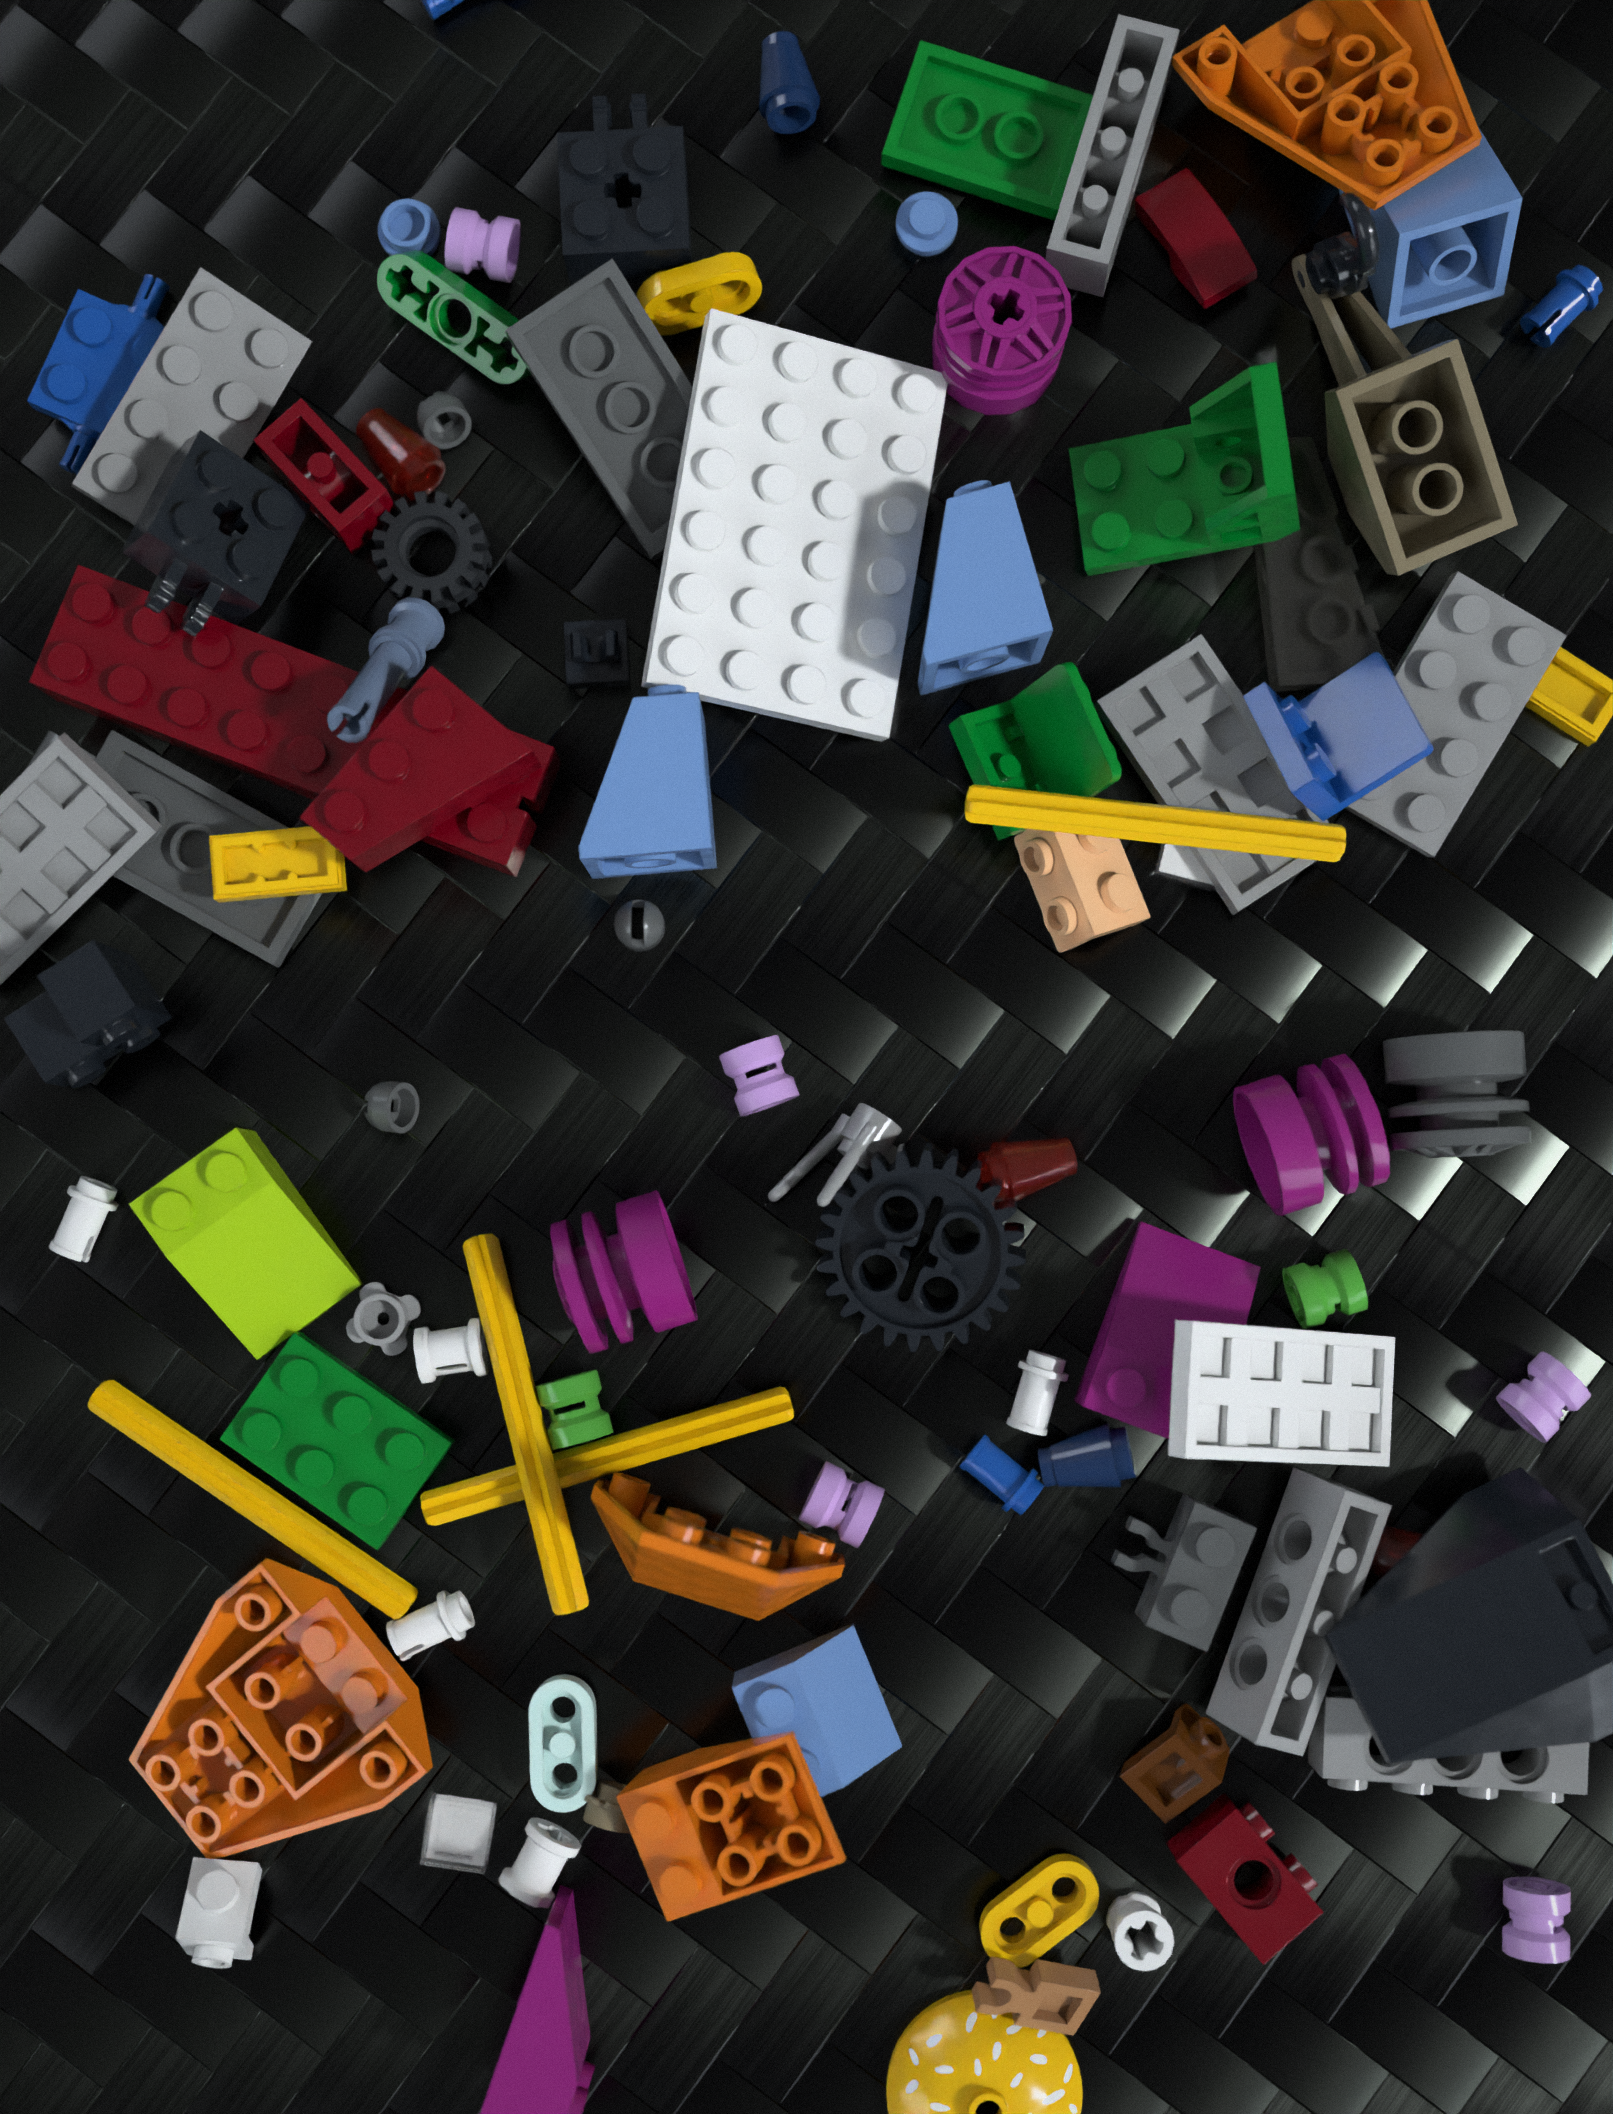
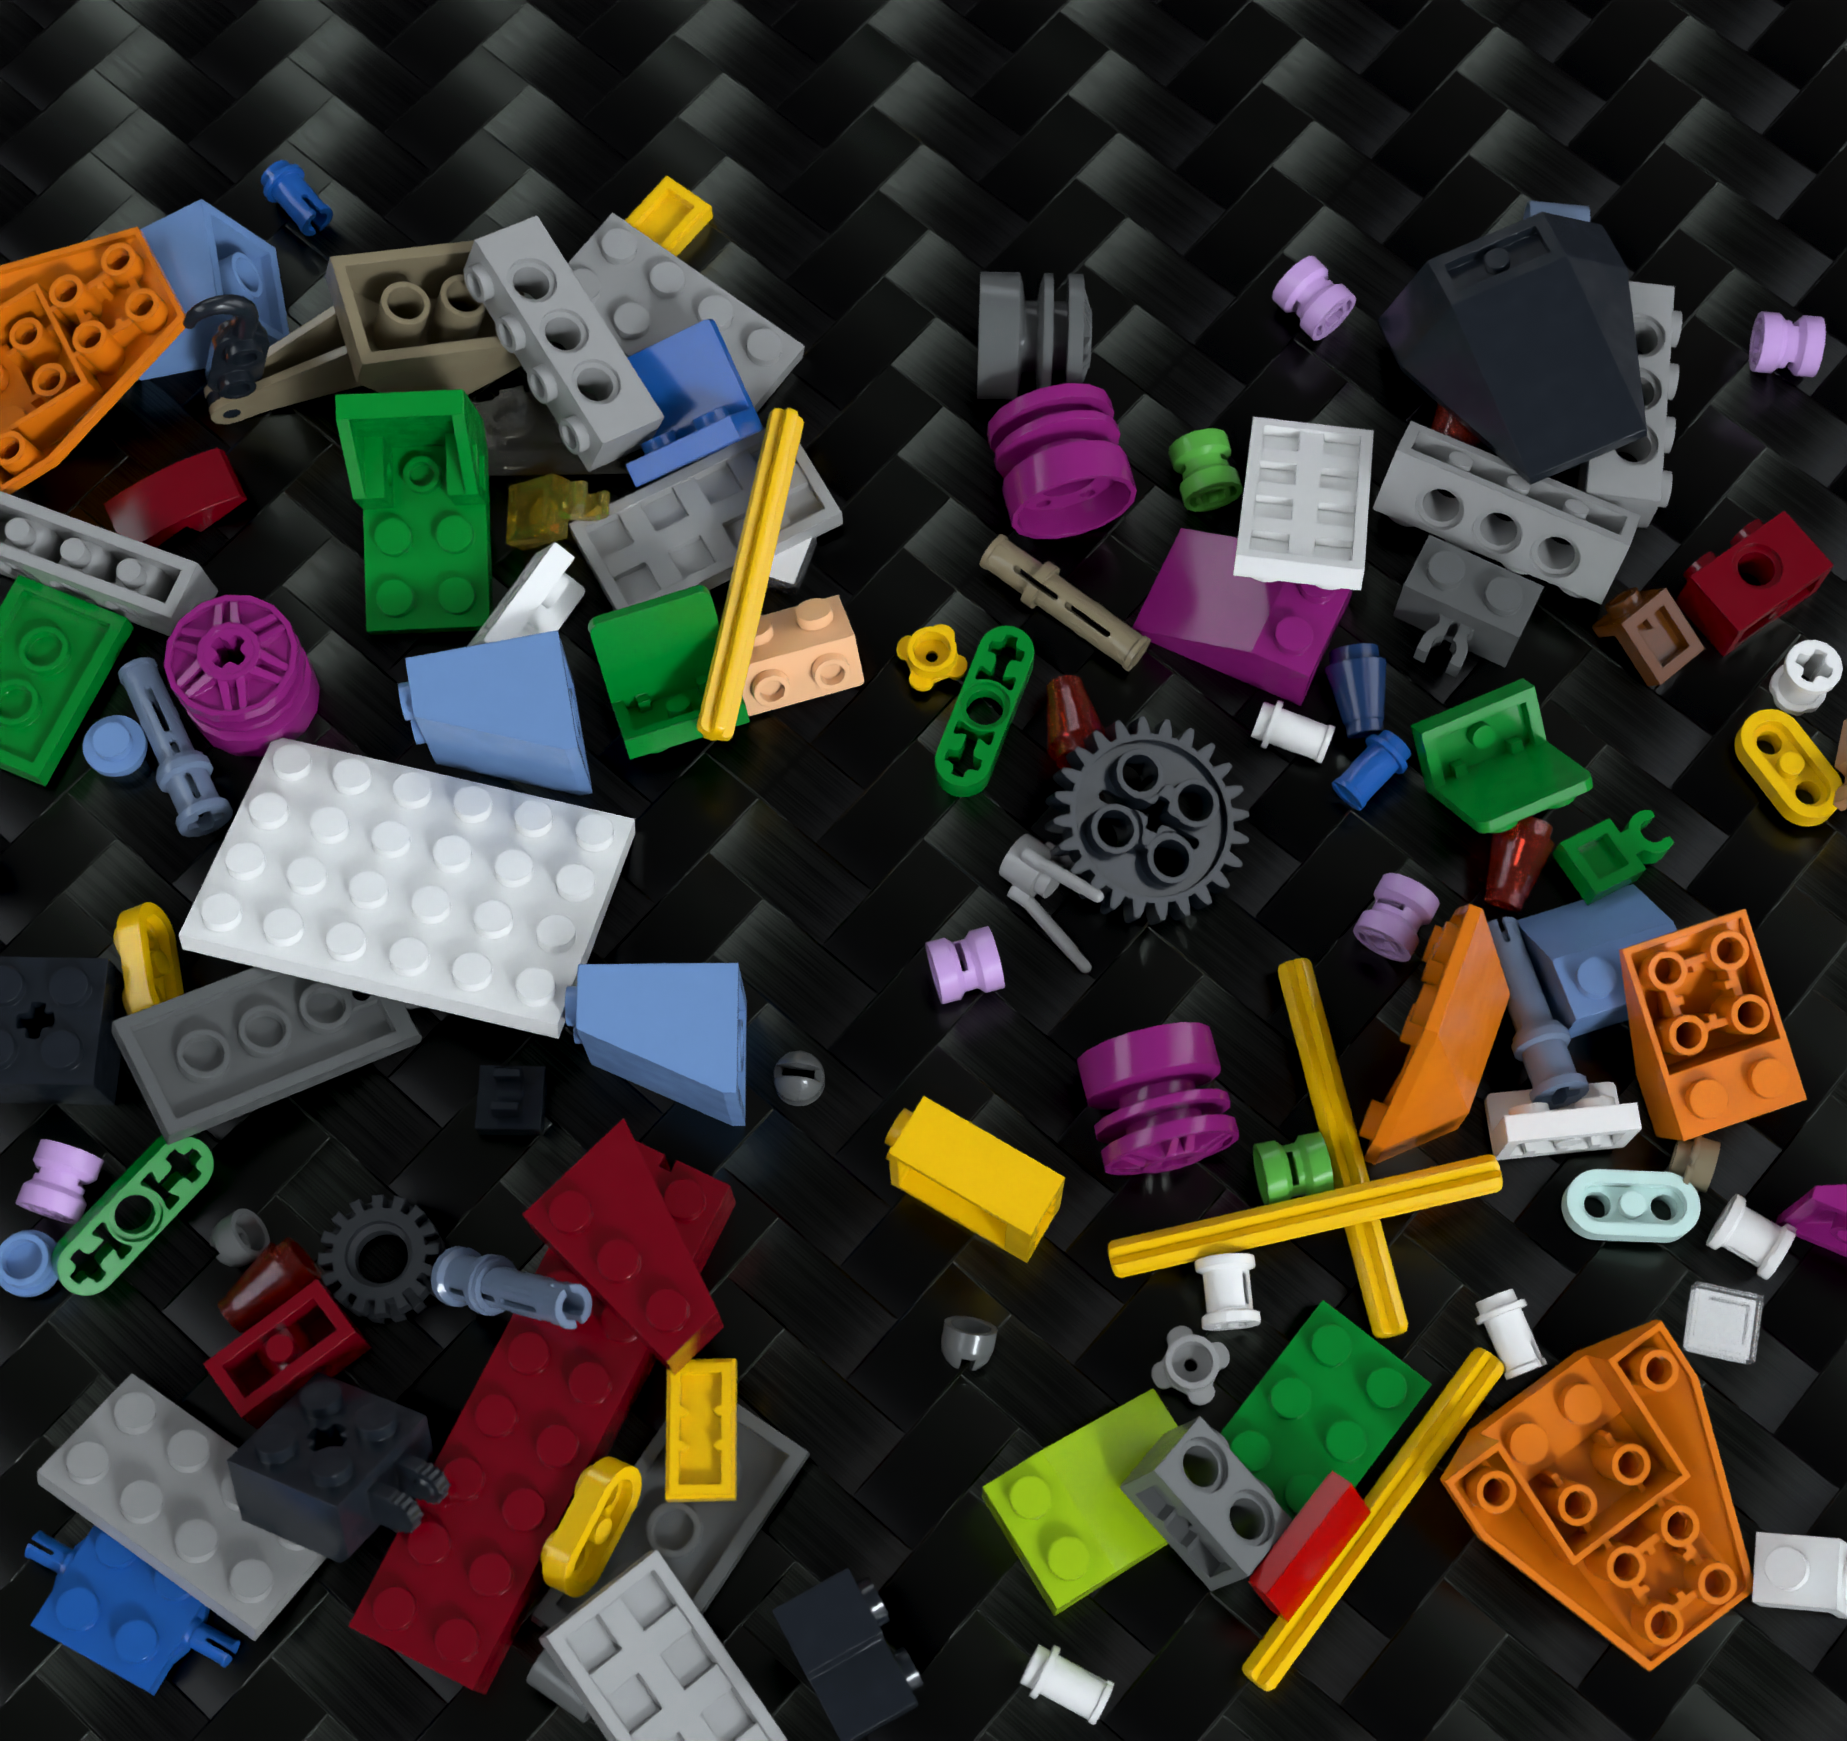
camera: 85 degrees left, 15 degrees down
none -> sand blue pin [118,657,233,837]
none -> light grey brick [463,215,664,472]
none -> white bracket [467,542,585,647]
none -> clear yellow plate [506,473,610,550]
none -> yellow plate [541,1456,642,1597]
none -> yellow window [885,1096,1065,1263]
none -> yellow plate [897,624,967,692]
none -> green beam [935,626,1034,797]
none -> dark tan pin [979,534,1151,671]
none -> dark grey brick [1119,1416,1293,1591]
none -> red tile [1248,1471,1371,1622]
none -> green bracket [1410,678,1593,833]
none -> clear red cone [1484,816,1555,912]
none -> white bracket [1484,1082,1642,1160]
none -> sand blue pin [1488,917,1589,1110]
none -> green plate [1552,810,1674,905]

